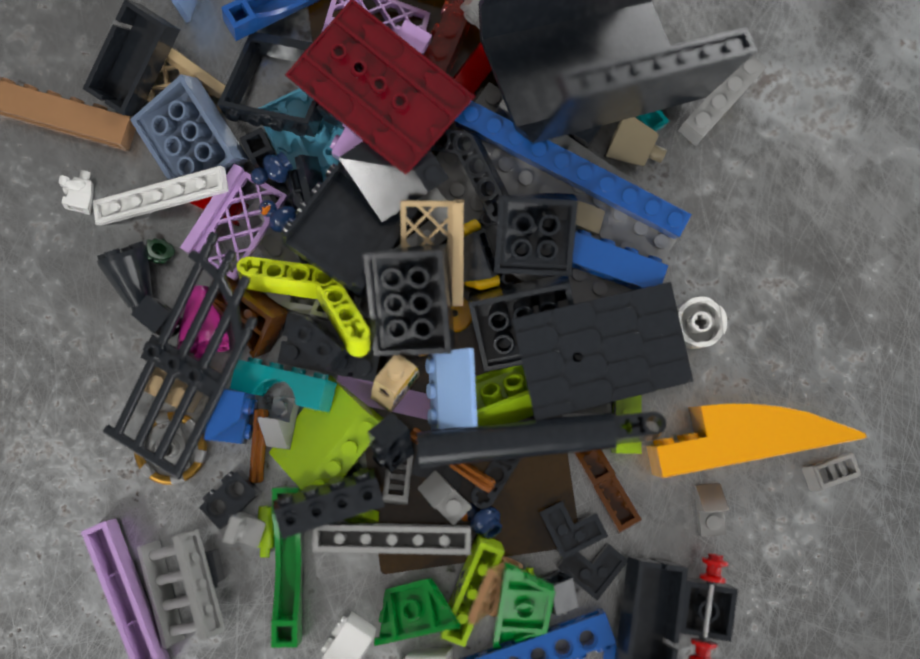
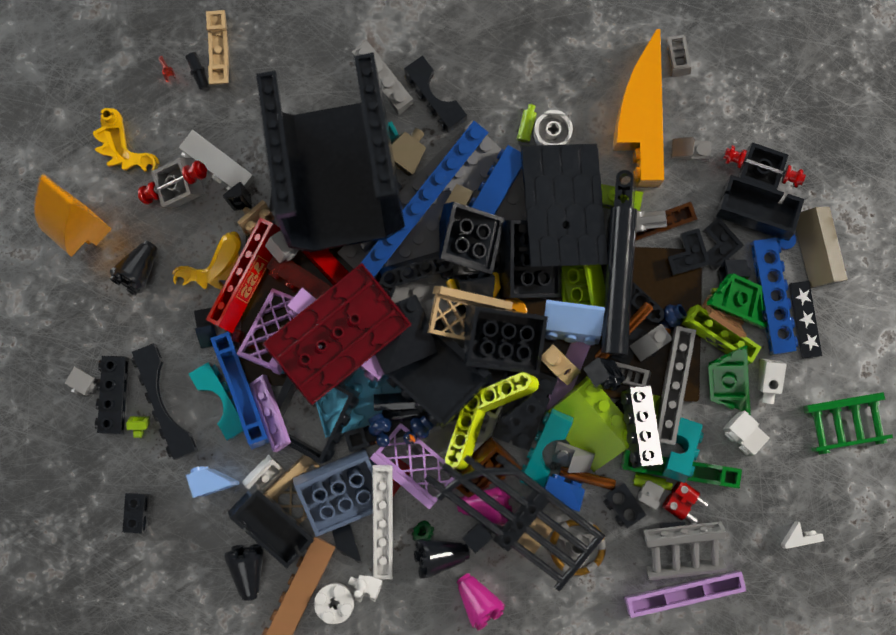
camera: 75 degrees left, 0 degrees up
none -> black cone [224,544,264,601]
none -> white slope [242,455,285,492]
none -> lavender tile [249,375,291,452]
none -> white brick [314,582,355,624]
none -> black slope [332,524,361,563]
none -> black arch [404,55,467,132]
none -> dark pink cone [456,573,505,631]
none -> lime cylinder [516,104,537,143]
none -> light grey piece [636,210,667,232]
none -> teal arch [662,417,704,483]
none -> red piece [662,481,709,524]

